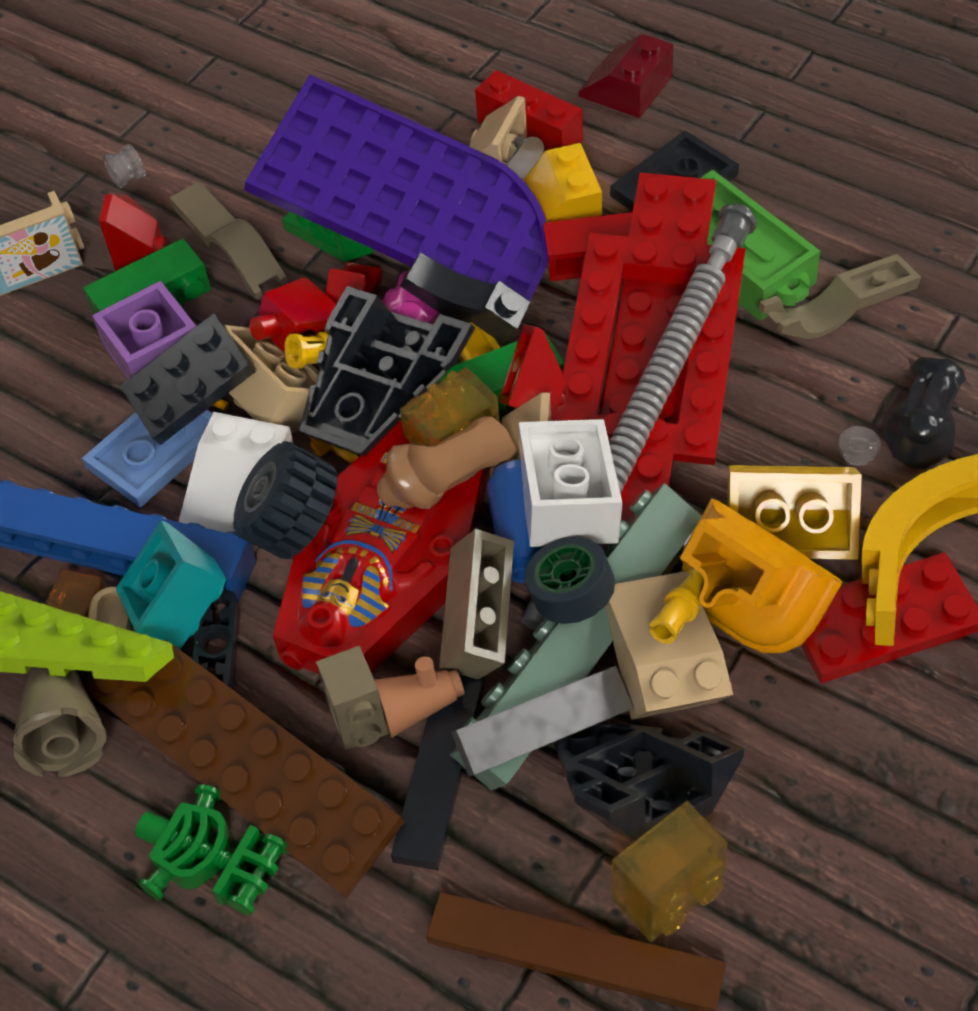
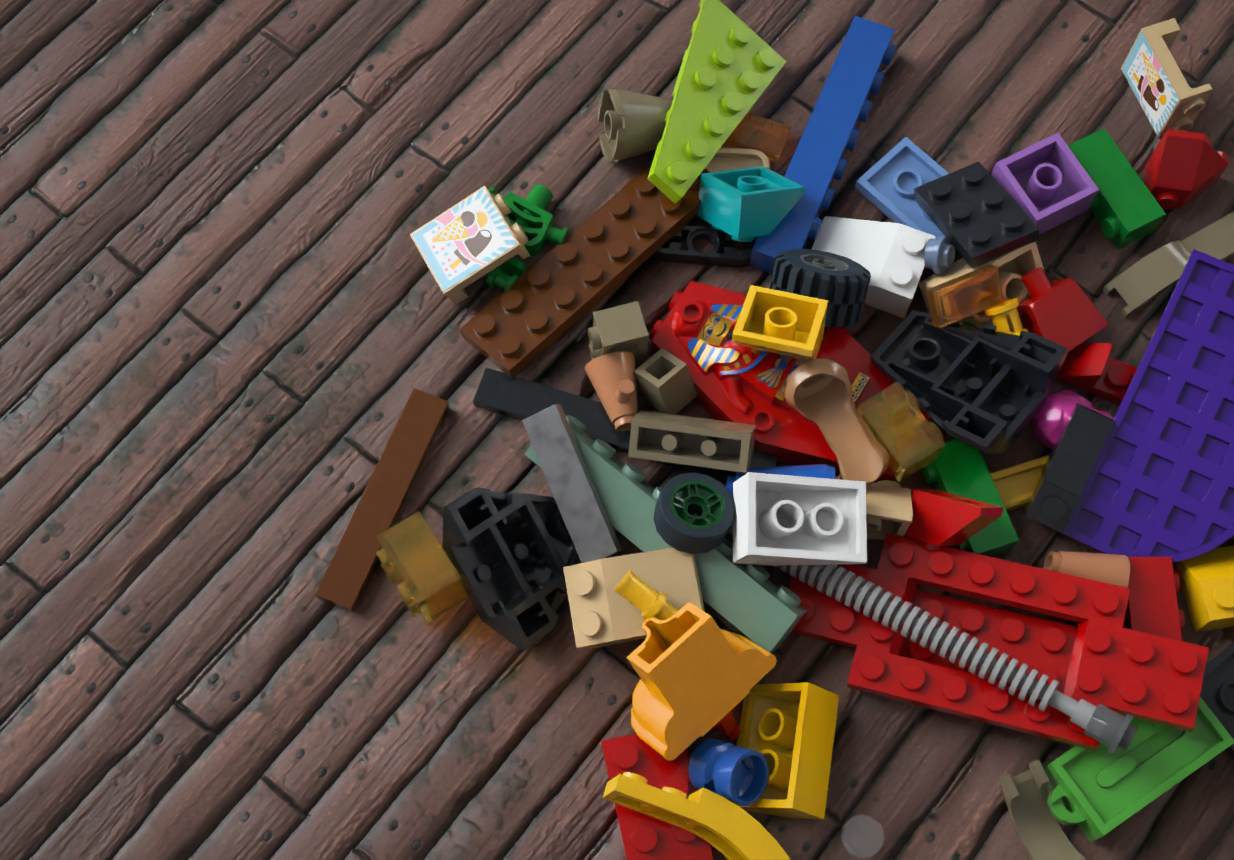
camera: 90 degrees right, 15 degrees up
none -> panel [410,186,530,304]
none -> dark tan brick [634,348,698,415]
none -> blue wheel [689,738,769,806]
none -> yellow slope [732,285,828,360]
none -> sand blue plate [924,236,955,274]
none -> clear orange tile [926,264,1004,328]
none -> nougat piece [1043,551,1130,588]

